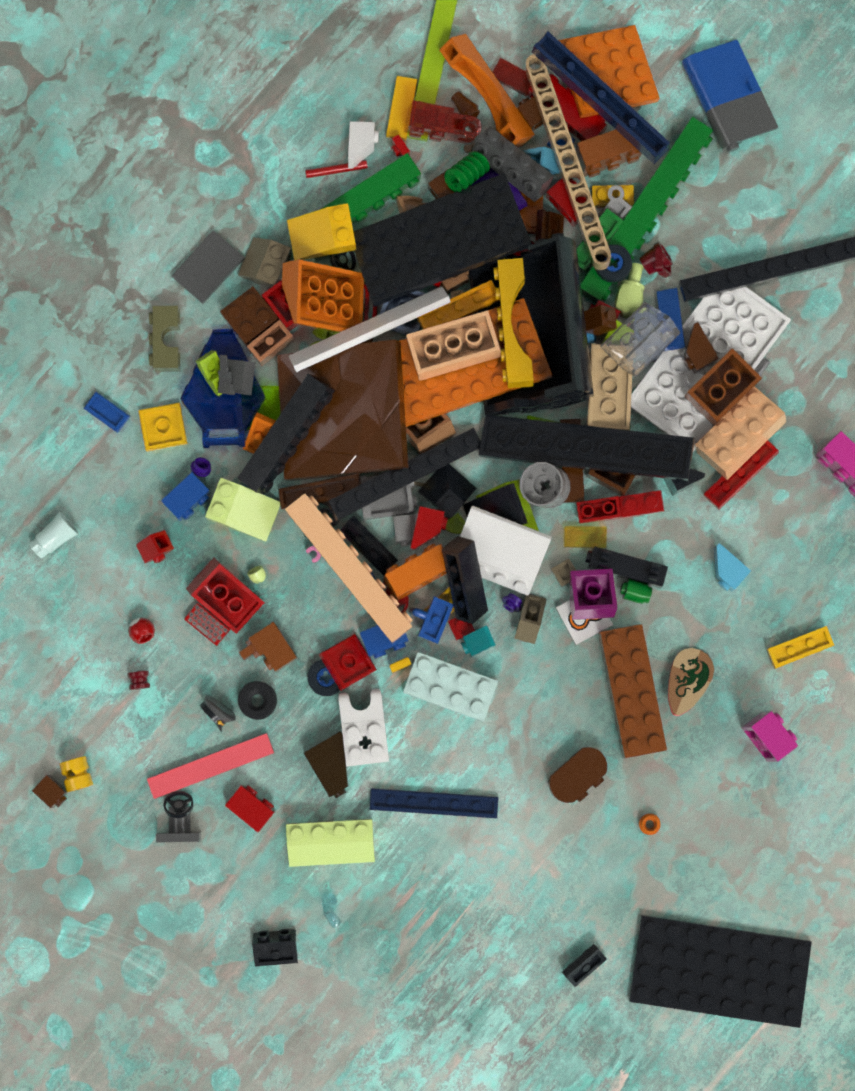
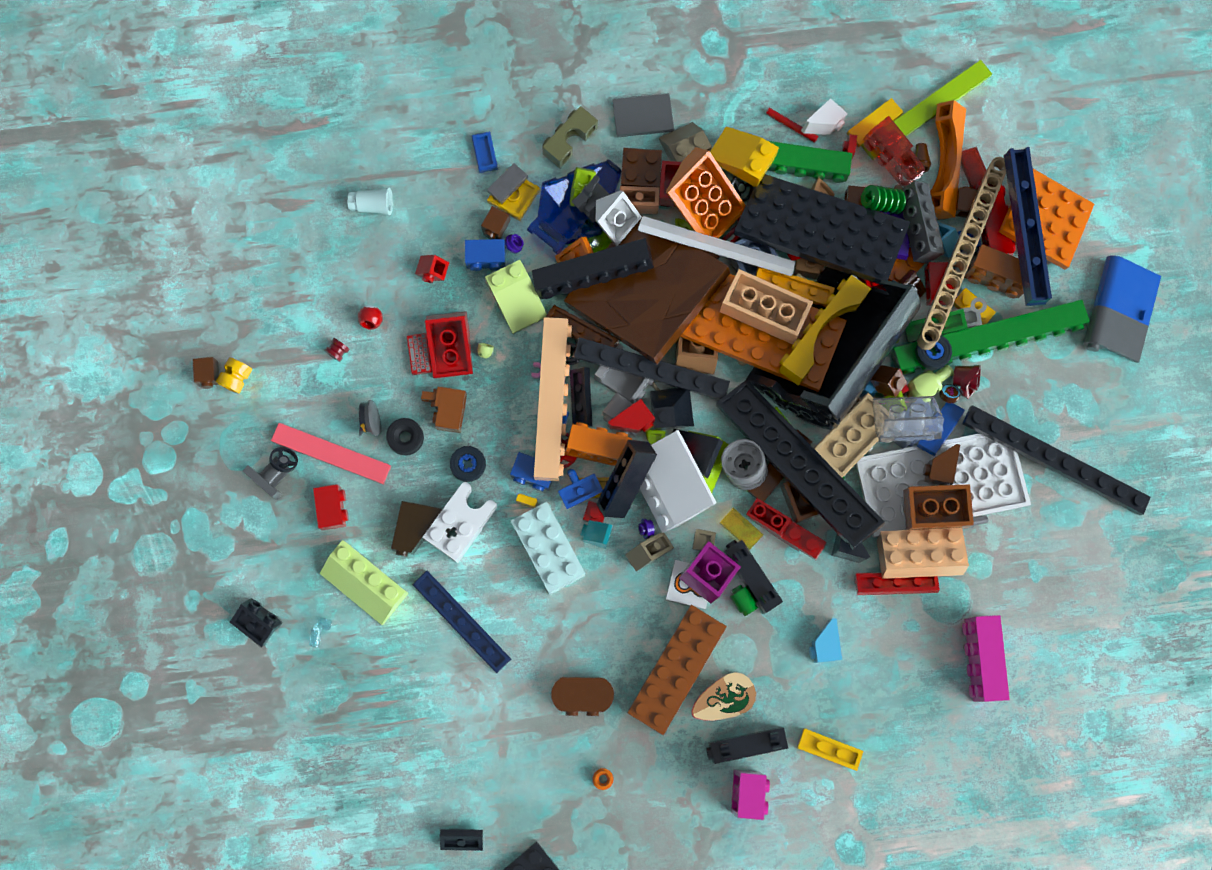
camera: 40 degrees right, 5 degrees down
red tile [319,634,377,691] -> none
none -> reddish brown brick [481,206,510,239]
none -> flat silver tile [487,163,528,205]
none -> white slope [596,191,642,246]
none -> black brick [706,727,789,764]
none -> reddish brown tile [939,384,961,403]

